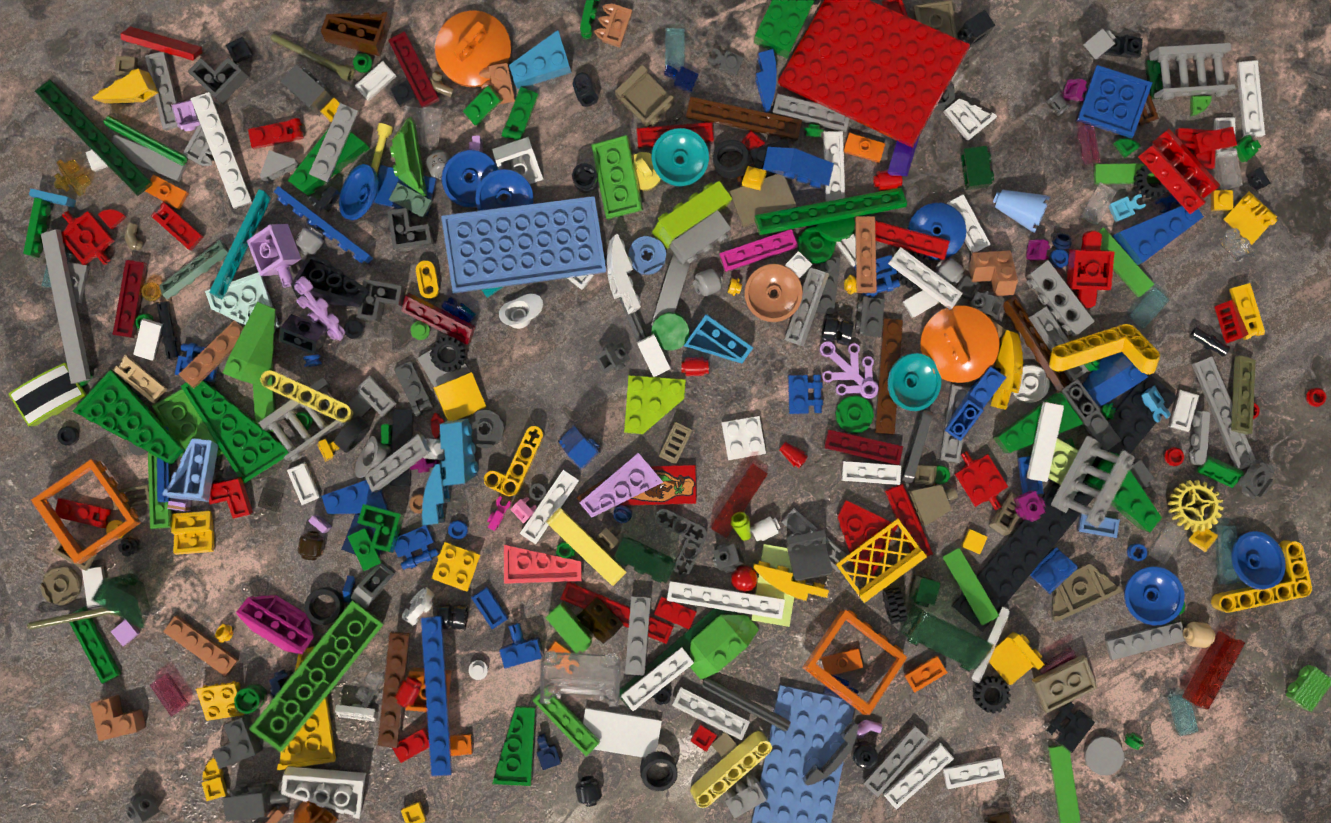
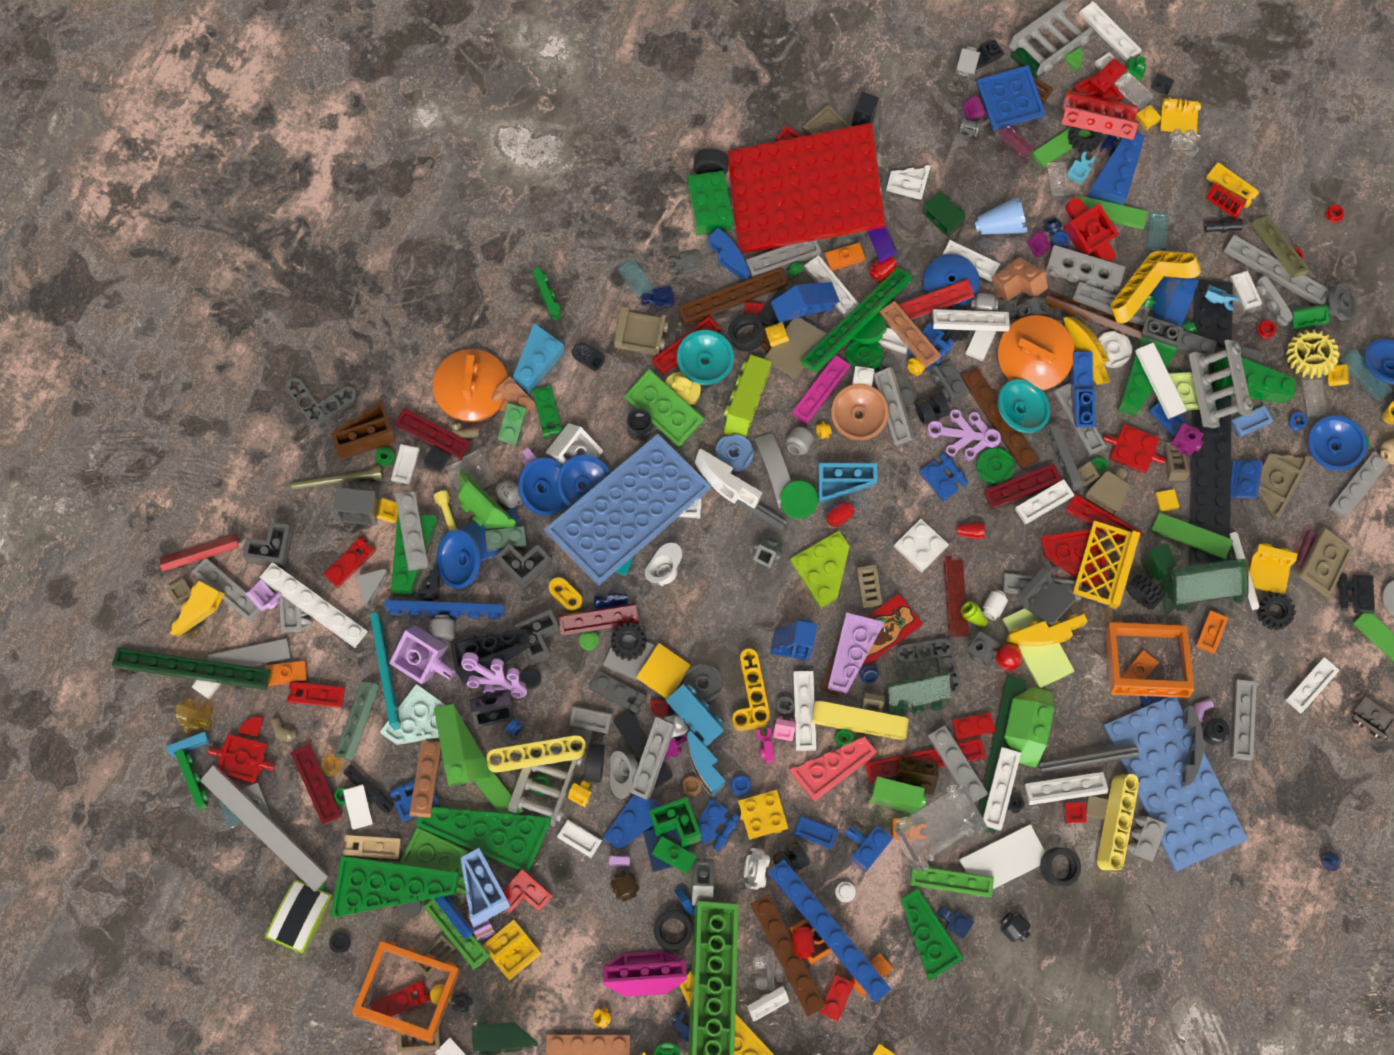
camera: 40 degrees left, 15 degrees down
green axle [103,116,188,166] -> none
black plate [226,36,253,64] -> none
green tile [381,424,393,444] -> none
nougat plate [594,4,633,48] -> none
white tile [636,334,671,377] -> none
white plate [667,581,785,619] -> none
light grey brick [669,210,731,265] -> none
white tile [883,743,954,810] -> none
green tile [1113,139,1141,158] -> none

